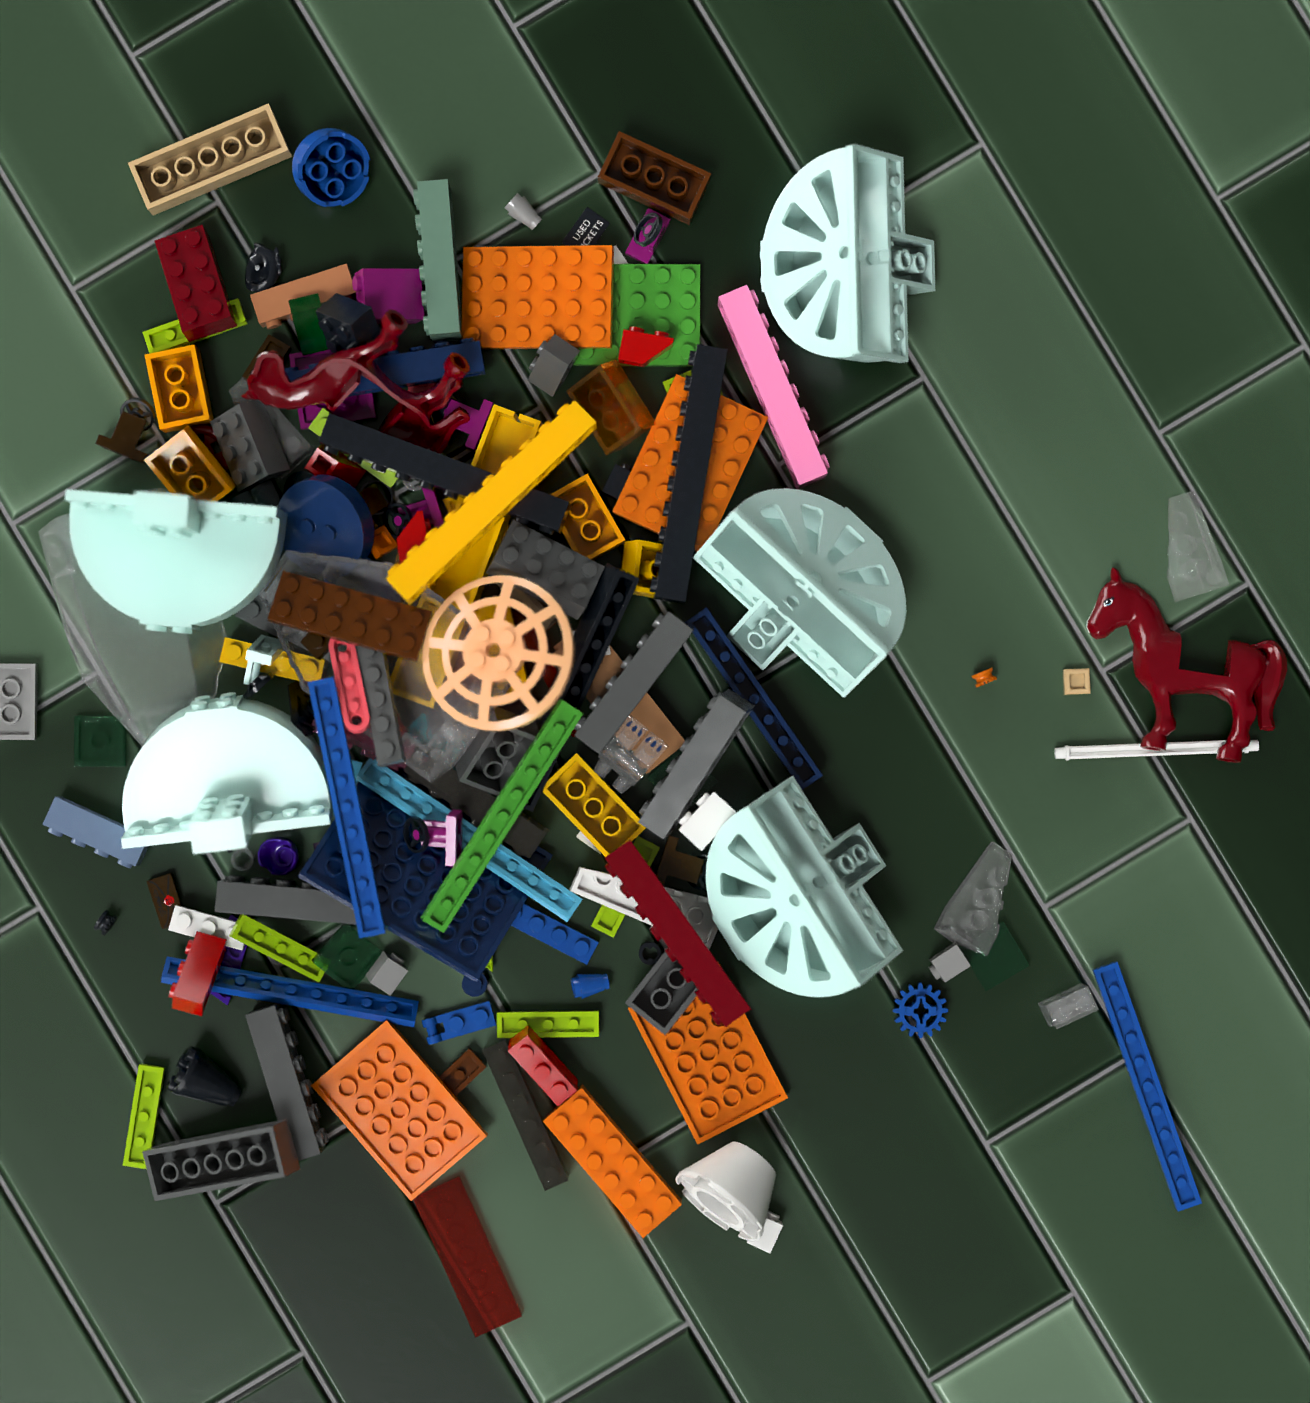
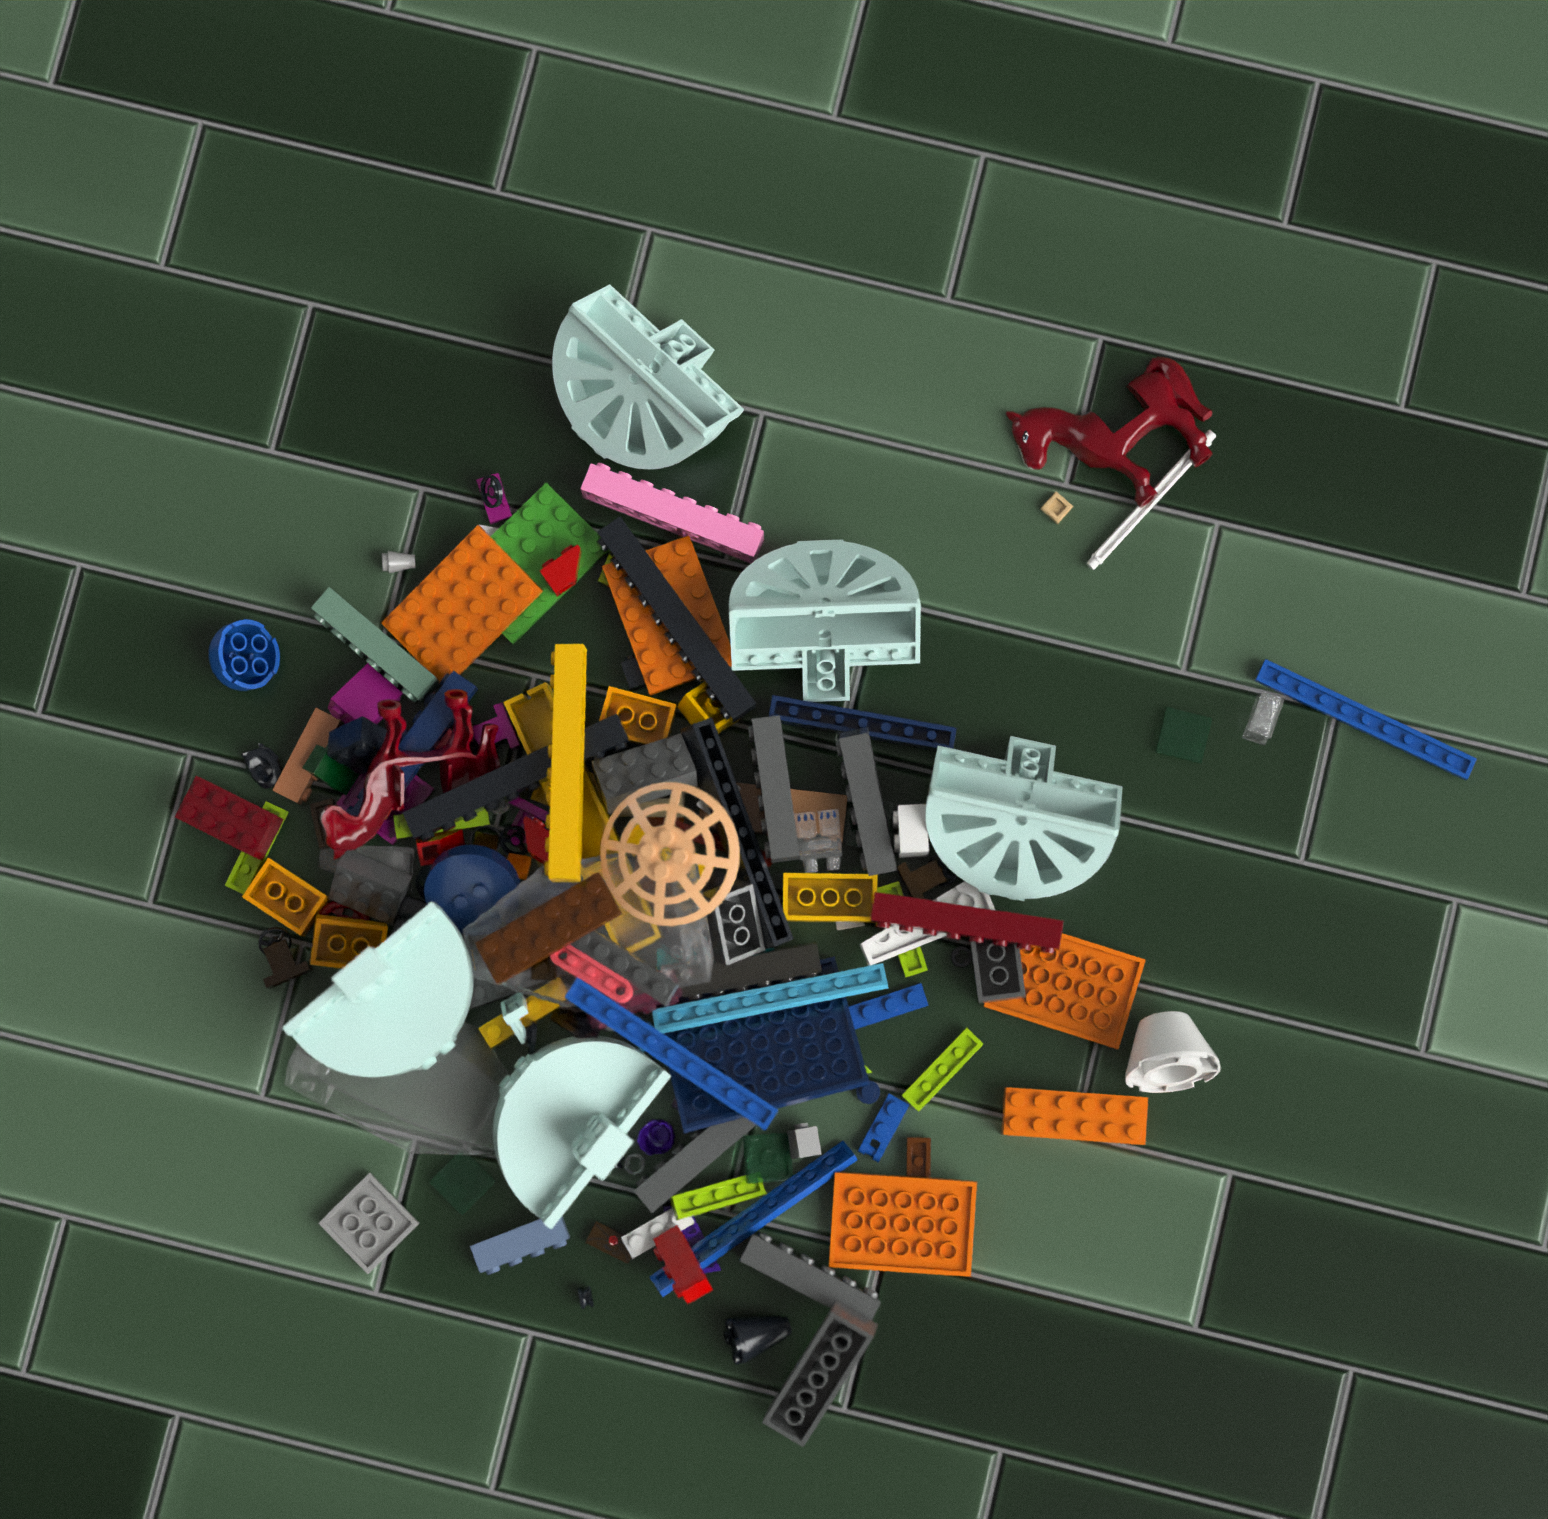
camera: 45 degrees left, 5 degrees down
lime plate [123,1064,166,1169] -> none
tan brick [128,103,292,216] -> none
magenta piece [403,810,463,867] -> none
clear red tile [413,1175,522,1338] -> none
bright green plate [421,699,583,933] -> none
clear smoke brick [482,1038,569,1191] -> none
brick [508,1025,578,1106] -> none
dark grey brick [528,334,580,397] -> none
black sticker [562,207,610,246] -> none
clear orange brick [567,359,656,455] -> none
blue cone [571,974,609,999] -> none
reddish brown brick [598,131,711,225] -> none
white brick [746,1210,783,1253] -> none
blue gear [892,982,948,1038] -> none
light grey brick [928,943,970,982] -> none
clear wedge [934,842,1012,955] -> none
orange bush [971,667,997,688] -> none
clear wedge [1167,491,1229,602] -> none

